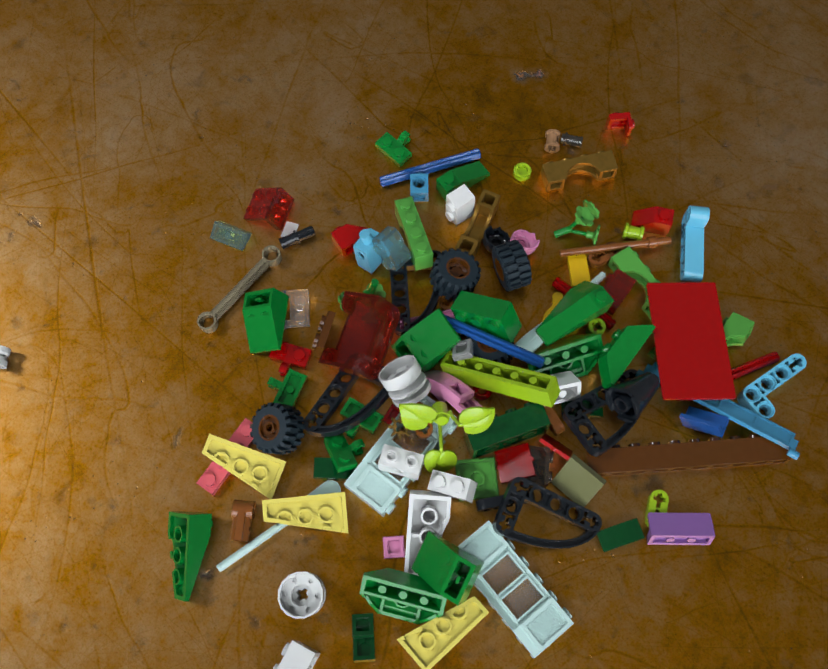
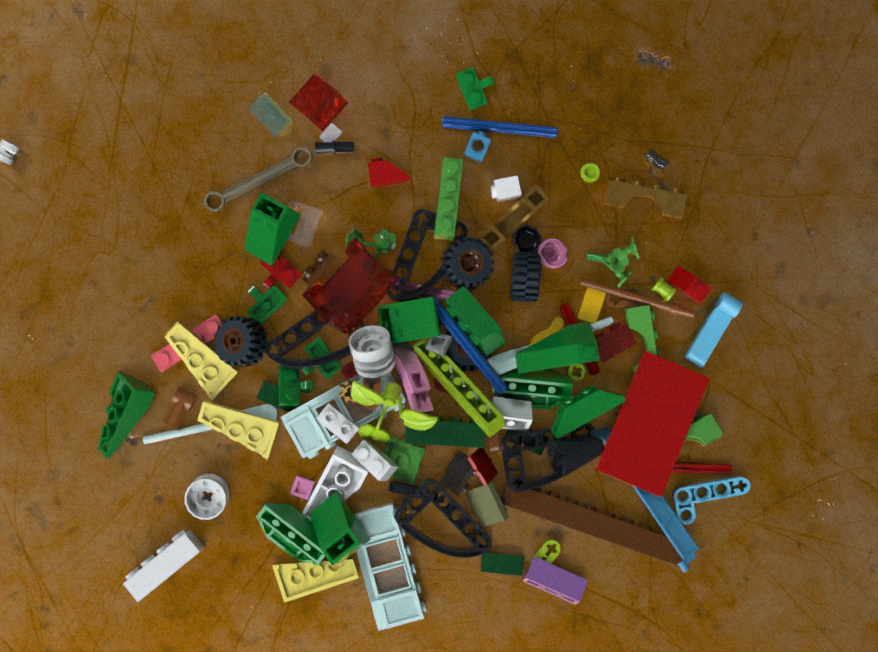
camera: 20 degrees right, 20 degrees up
dark green slope [352,613,375,663] -> none
medium azure torso [353,228,394,274] -> none
clear light blue brick [372,226,412,271] -> none
green slope [436,161,490,201] -> none
red piece [495,443,536,484] -> none
medium nougat bush [544,129,561,153] -> none
red bracket [606,112,635,136] -> none
blue panel [679,406,729,438] -> none

